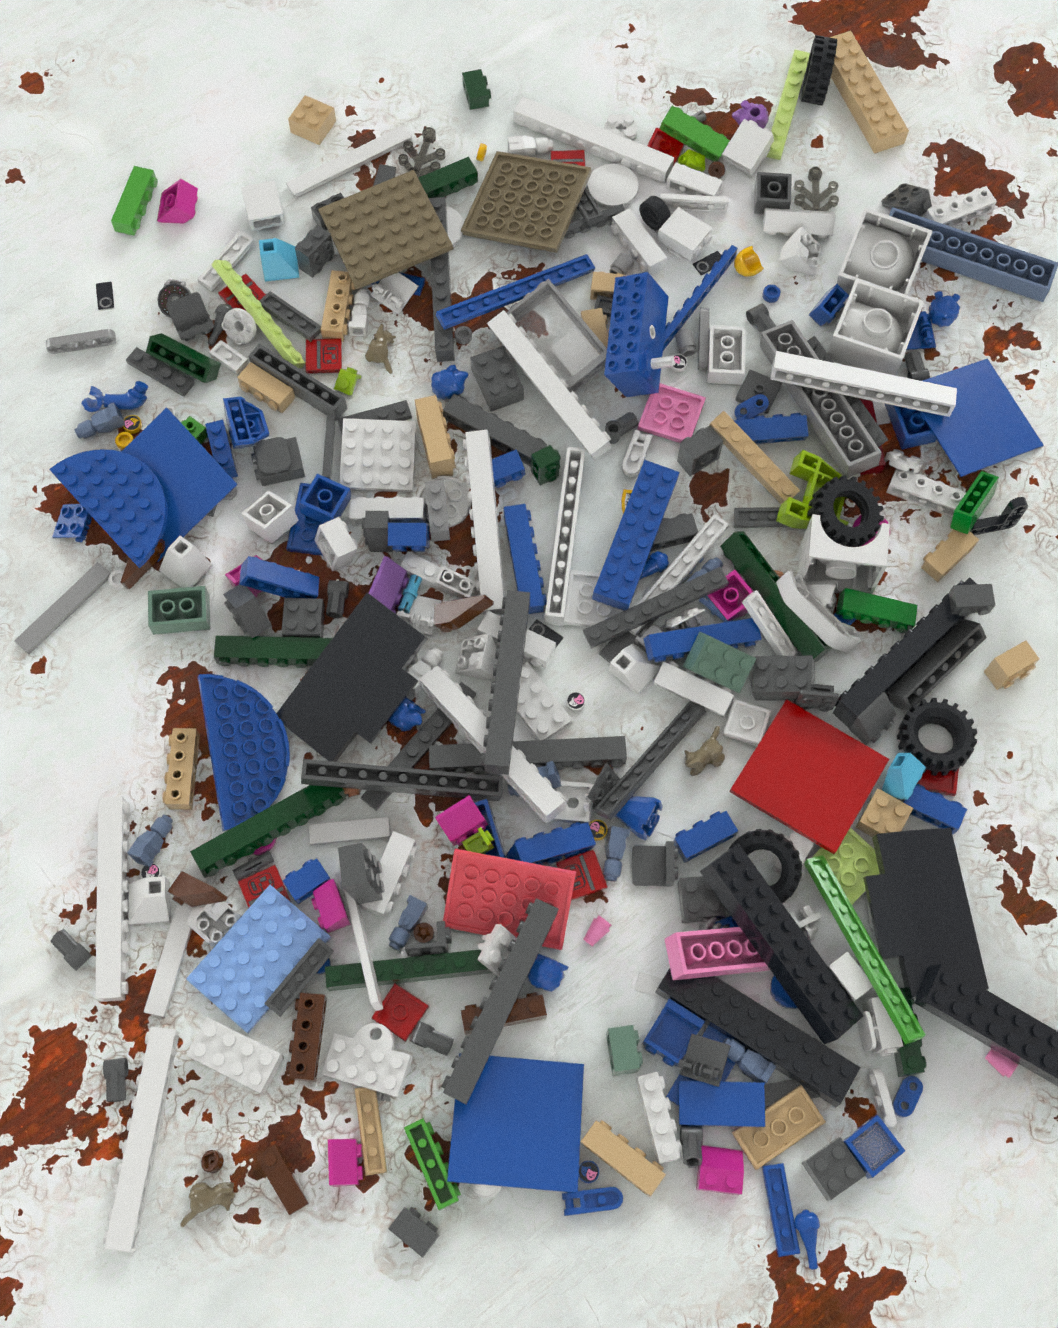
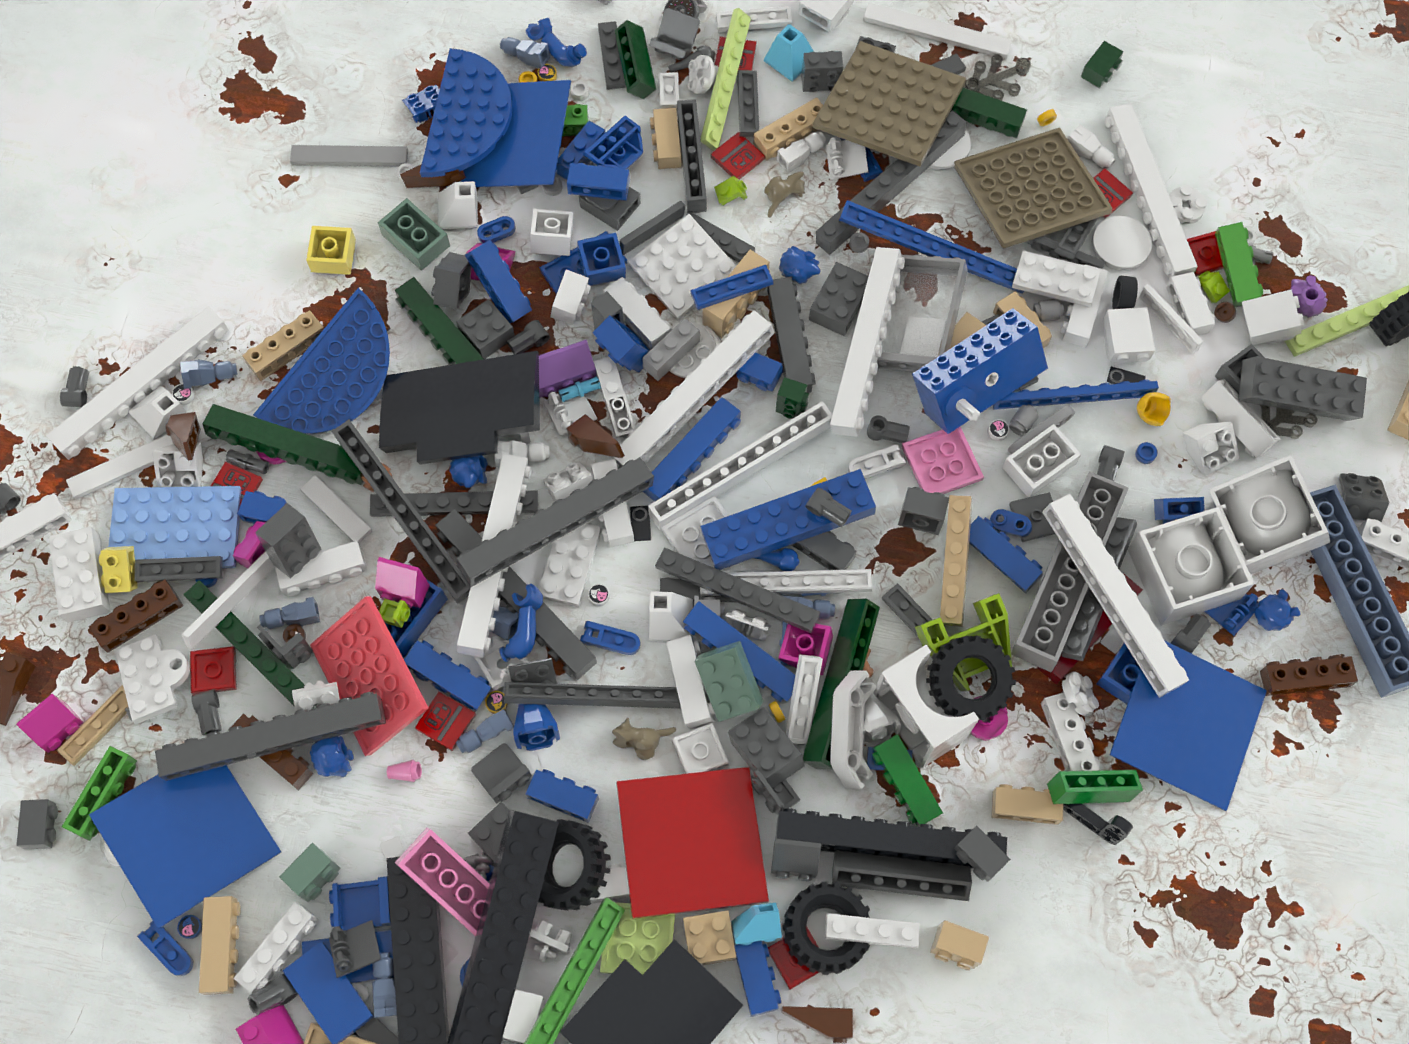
camera: 50 degrees right, 0 degrees up
none -> light yellow brick [99,546,138,593]
none -> light yellow brick [306,226,356,275]
none -> blue plate [477,216,516,243]
none -> blue piece [499,583,543,662]
none -> blue brick [567,163,630,201]
none -> blue plate [580,621,640,655]
none -> blue tile [690,265,773,310]
none -> yellow tile [768,700,786,723]
none -> reddish brown slope [781,1006,853,1044]
none -> dark grey piece [805,488,852,527]
none -> white plate [825,913,919,948]
none -> white plate [1012,251,1101,307]
none -> dark grey brick [1238,356,1367,421]
none -> reddish brown brick [1260,654,1358,696]

